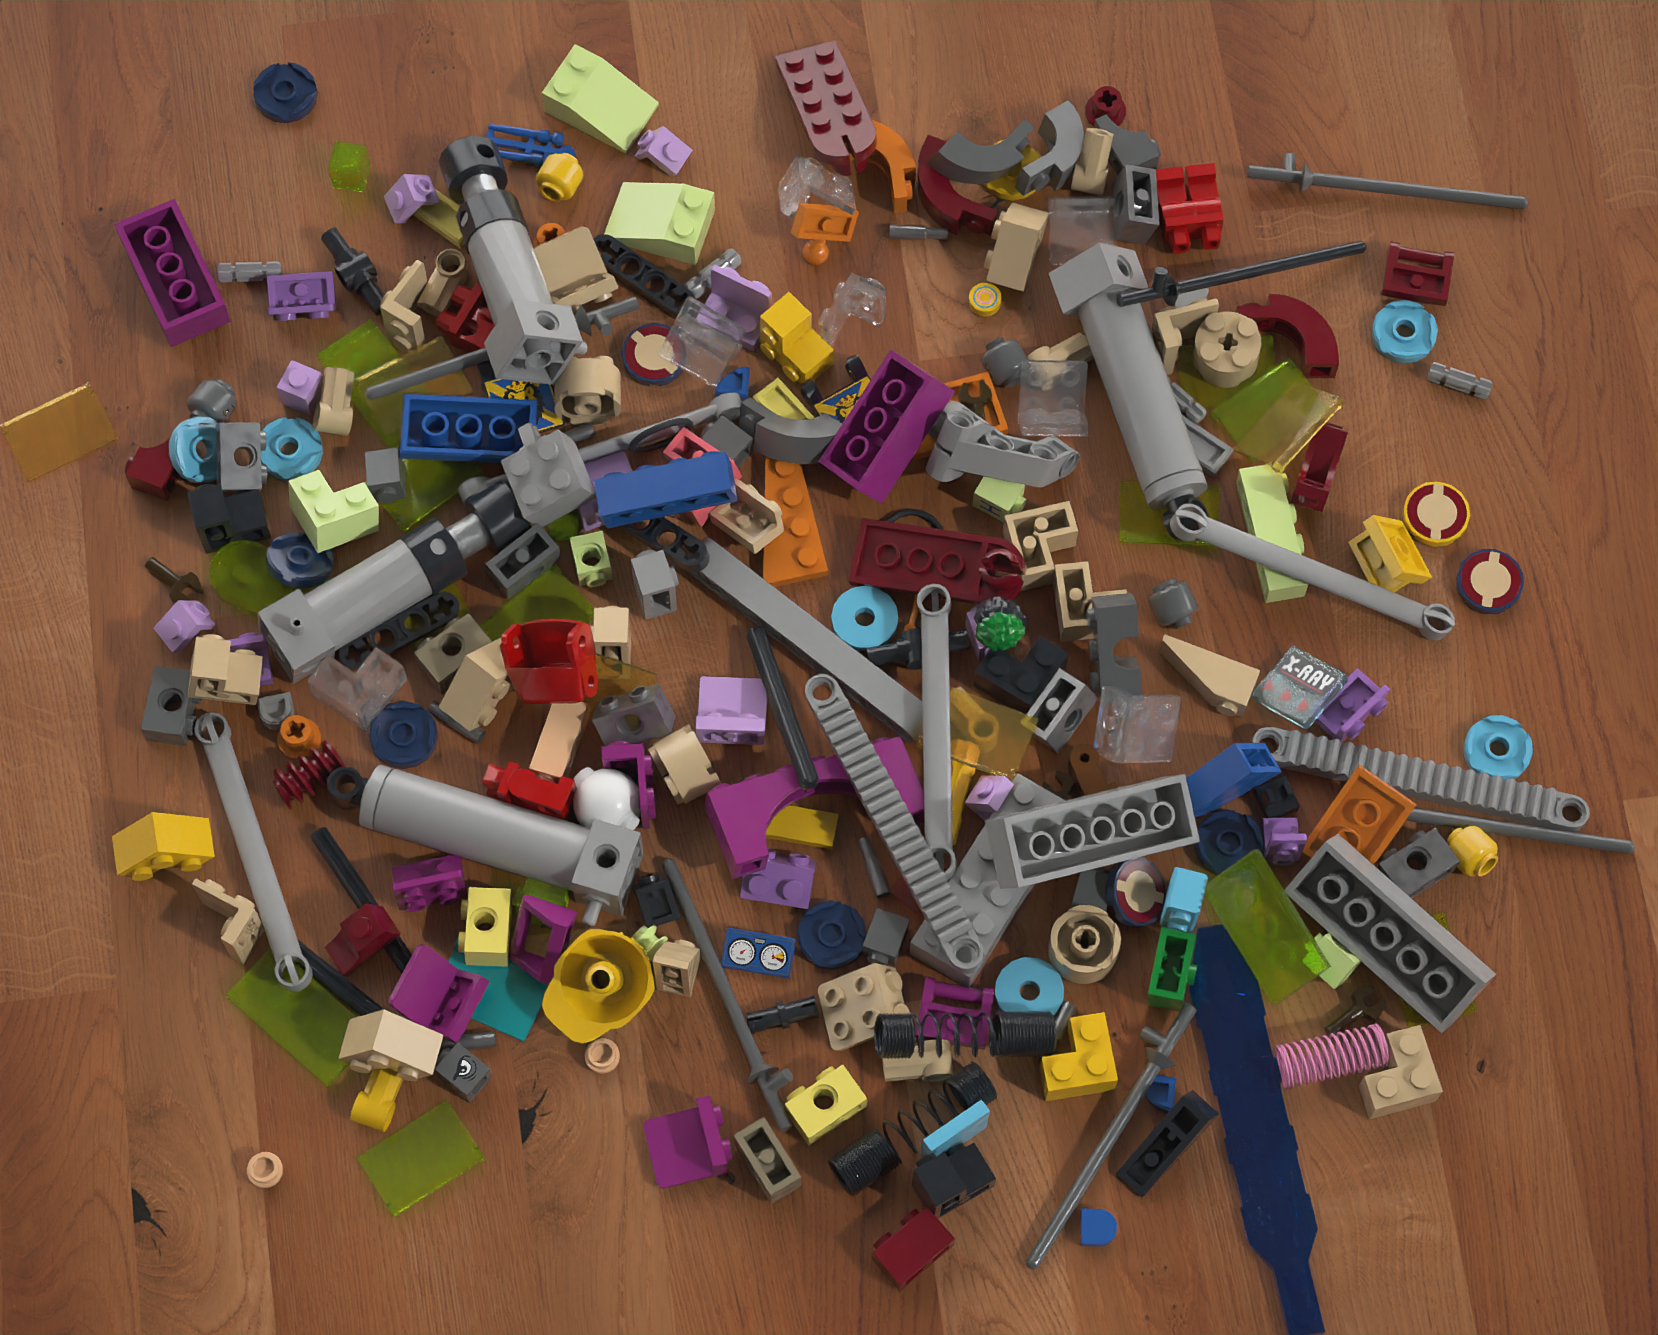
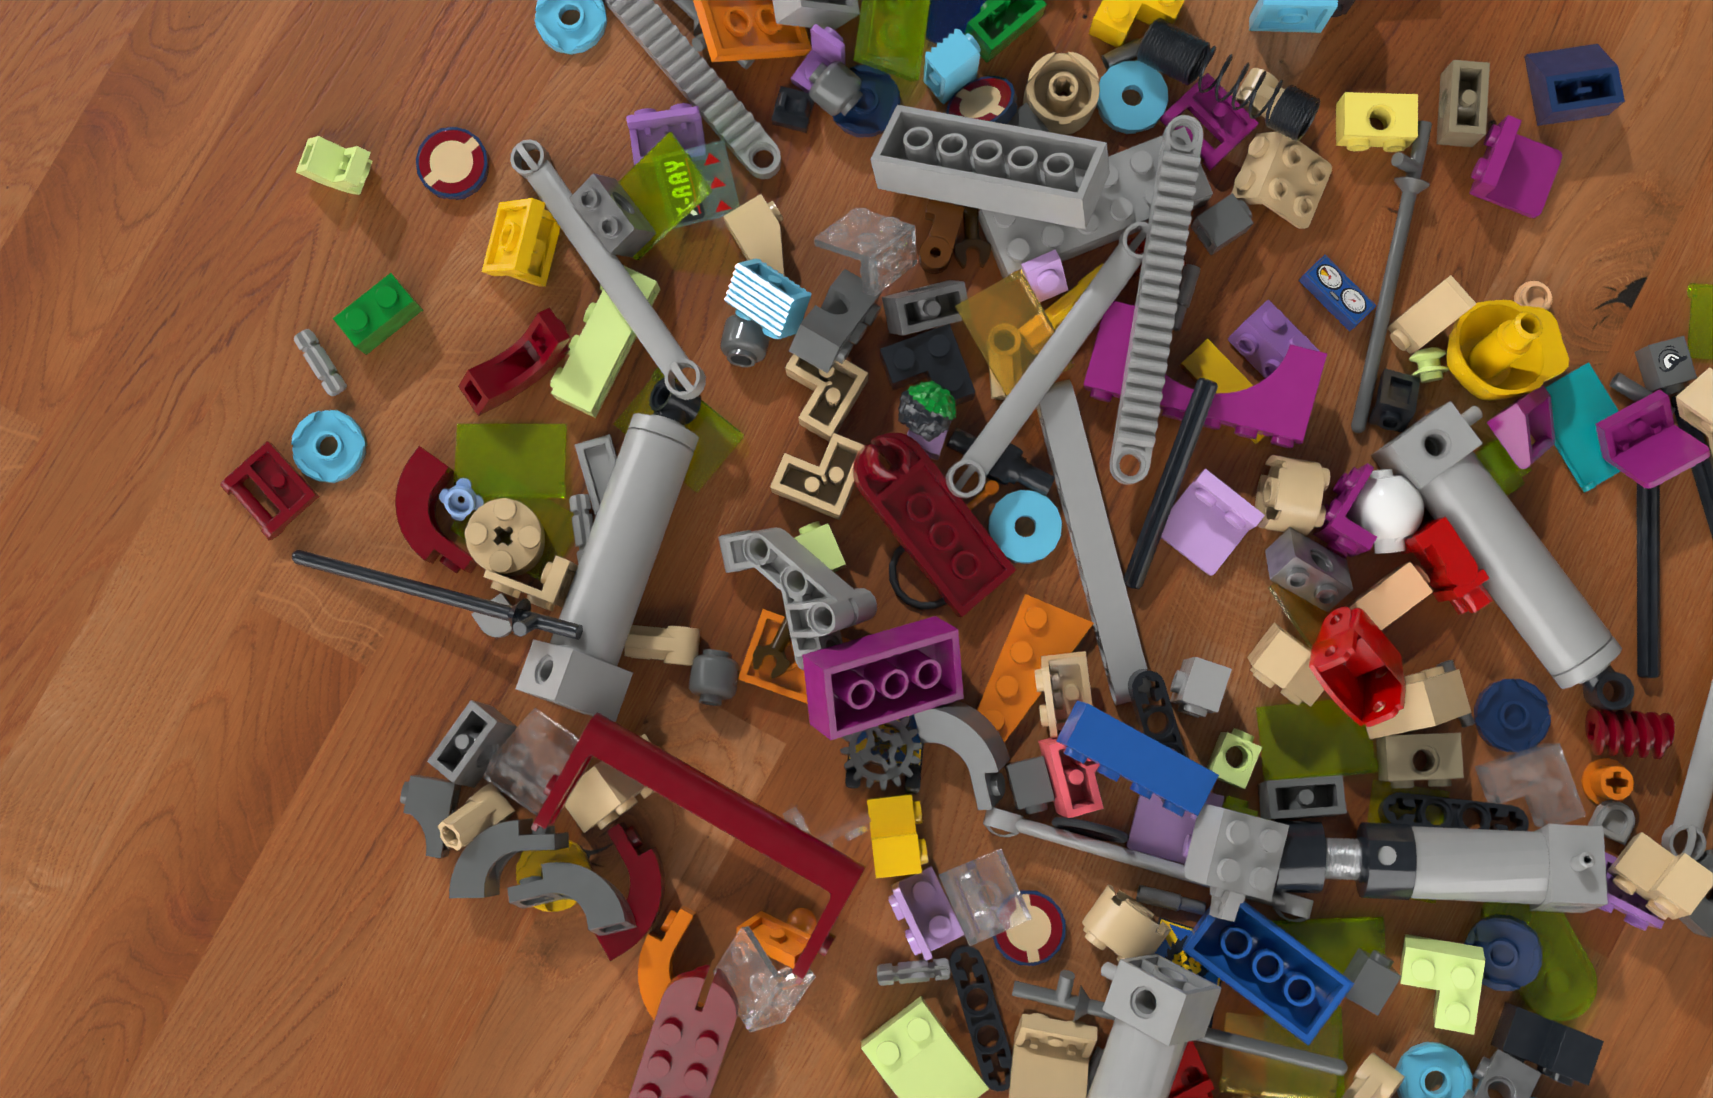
camera: 140 degrees left, 15 degrees up
dark brown bar [145,557,203,603] -> none
lavender bracket [153,600,215,653] -> none
dark red arch [325,903,401,976] -> none
magenta bracket [392,855,468,912] -> none
light yellow brick [458,887,512,967] -> none
blue tile [715,367,750,401] -> none
black pin [746,995,819,1035] -> none
light yellow tile [753,378,815,420] -> none
dark blue tile [797,900,867,970] -> none
black piece [828,1061,997,1197] -> none
flat silver pin [889,224,948,240] -> none
yellow tile [969,283,1002,317] -> none
clear bracket [1018,360,1089,437] -> none
dark red piece [1085,86,1126,126] -> none
red hips [1156,163,1224,254] -> none
blue slope [1186,743,1282,817] -> none
clear yellow piece [1233,382,1345,474] -> none
dark grey piece [1247,153,1528,209] -> none
tile [1402,482,1470,547] -> none
none -> yellowish green brick [296,136,373,195]
none -> green brick [333,273,423,355]
none -> light blue plate [439,478,484,521]
none -> dark red piece [531,712,866,985]
none -> flat silver brick [569,173,656,258]
none -> clear neon green piece [618,132,712,260]
none -> medium azure brick [724,258,811,339]
none -> dark grey head [809,61,863,116]
none -> dark grey gear [840,717,922,791]
none -> dark blue slope [1524,44,1625,126]

